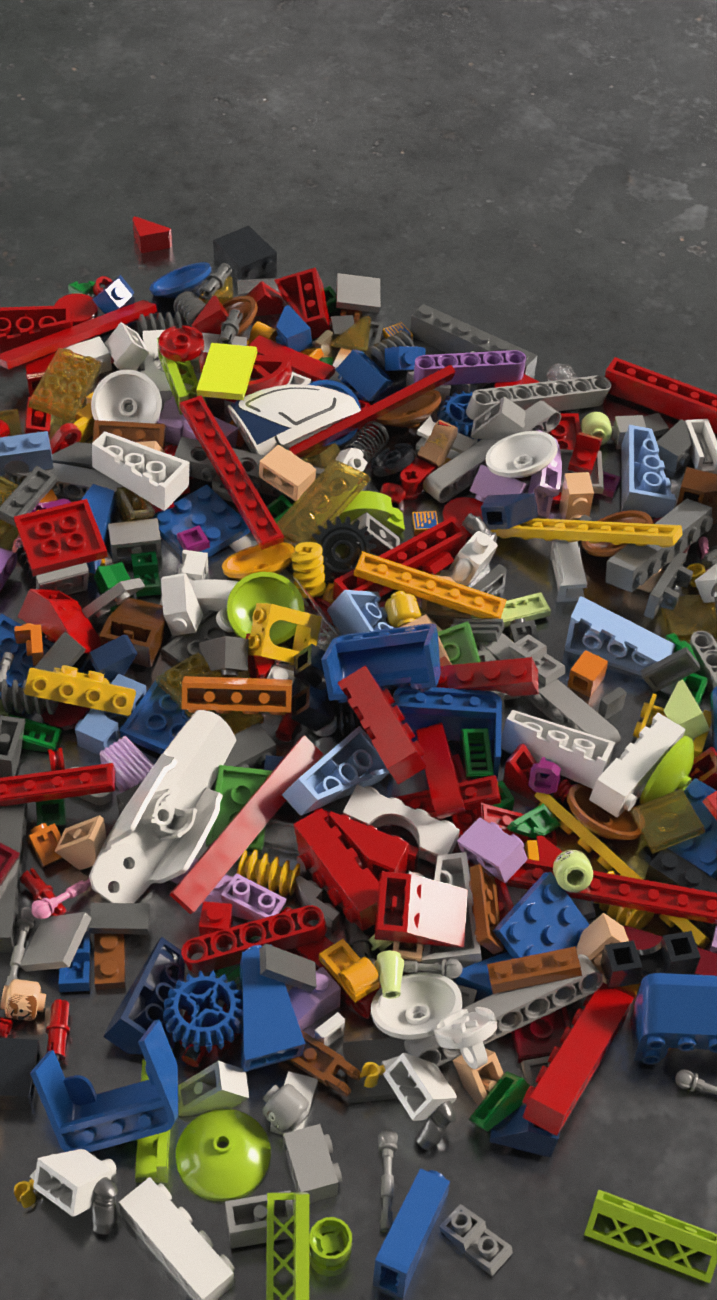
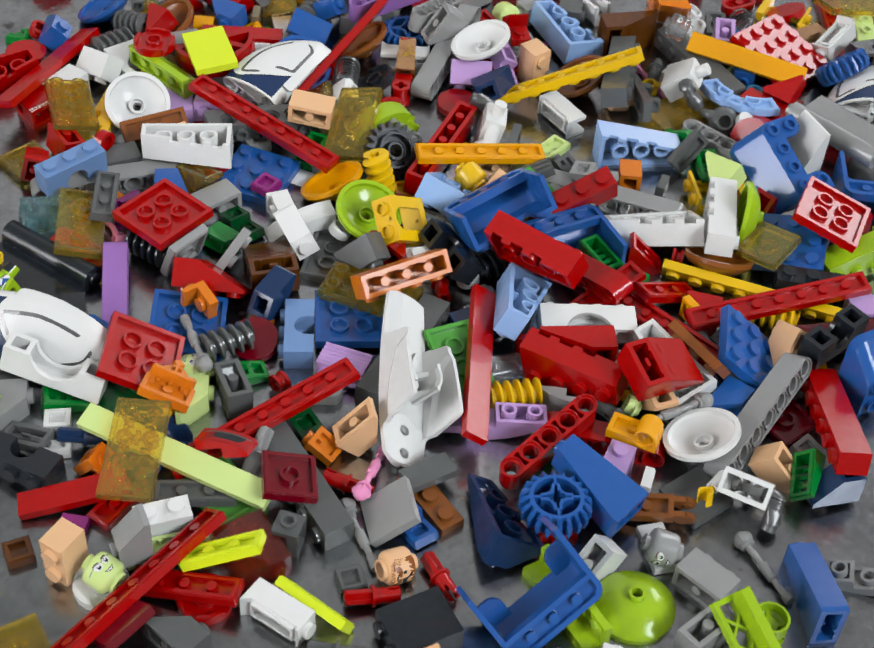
camera: 30 degrees left, 5 degrees down
yellow bracket [24,665,136,716] -> none
dark grey tile [34,632,86,672] -> none
red brick [199,901,233,947] -> none
dark grey pin [217,309,243,345] -> none
dark grey tile [259,944,317,993] -> none
black sticker [295,578,340,636] -> none
yellowish green cone [374,951,404,999] -> none
tile [412,511,438,536] -> none
red tile [421,552,454,575] -> none
white tile [434,1007,497,1070] -> none
lavender brick [457,817,528,883] -> none
dark orange plate [487,947,582,994] -> none
green tile [506,803,561,839] -> none
magenta rock [529,757,561,794] -> none
yellowish green head [553,850,593,893] -> none

